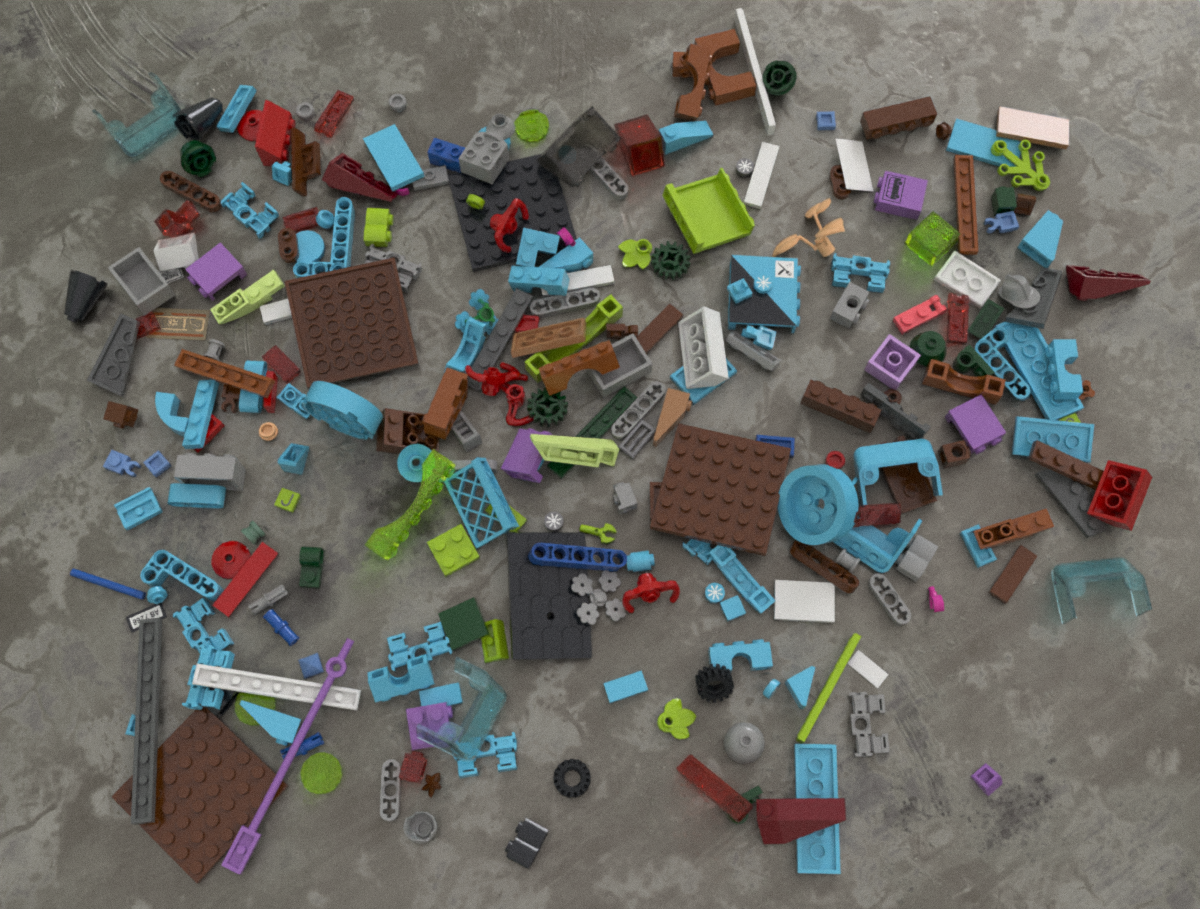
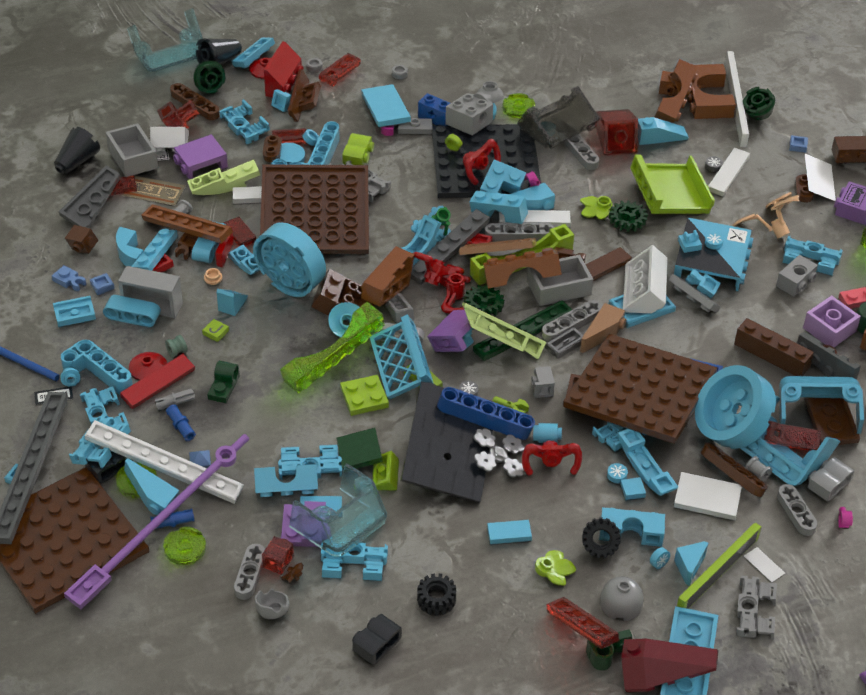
camera: 10 degrees right, 25 degrees down
dark red wedge [322,153,398,202] -> none

